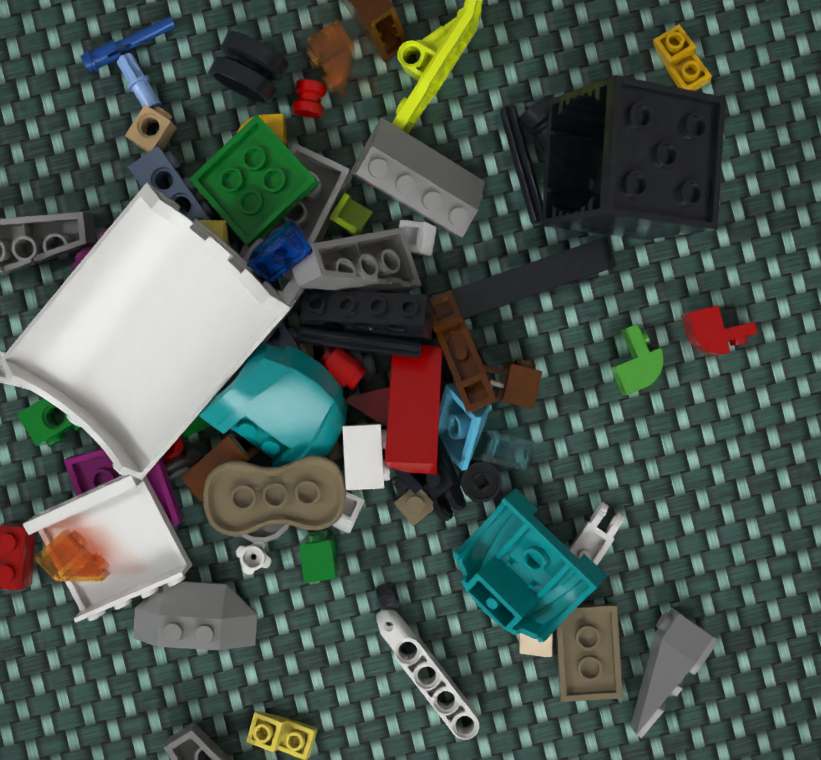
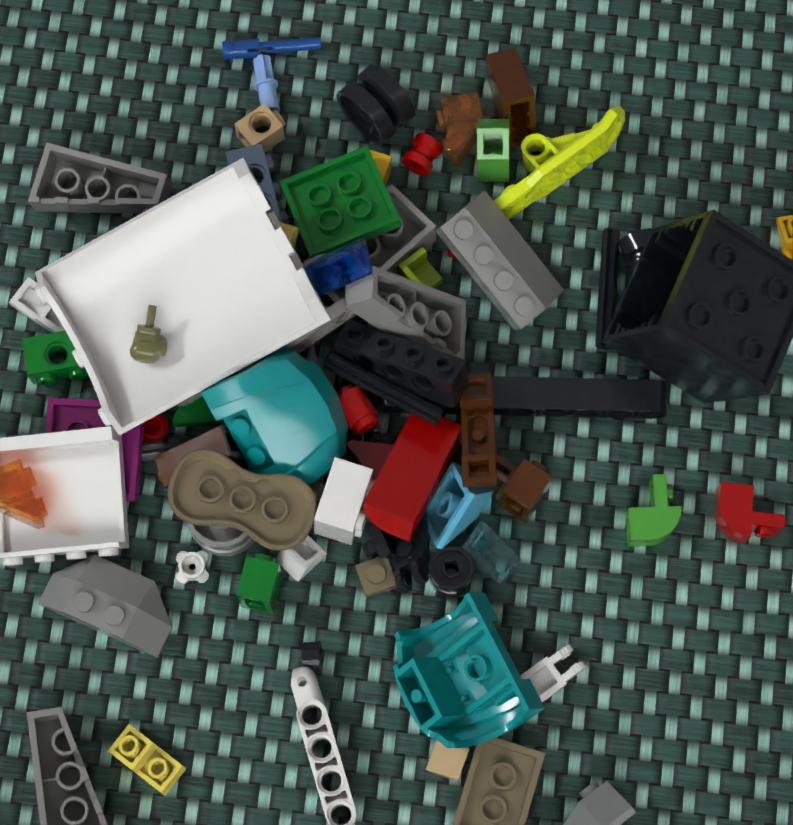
camera: 20 degrees right, 15 degrees down
white slope [399,220,436,256] -> none
none -> olive piece [130,305,167,364]
none -> bright green slope [477,119,510,182]

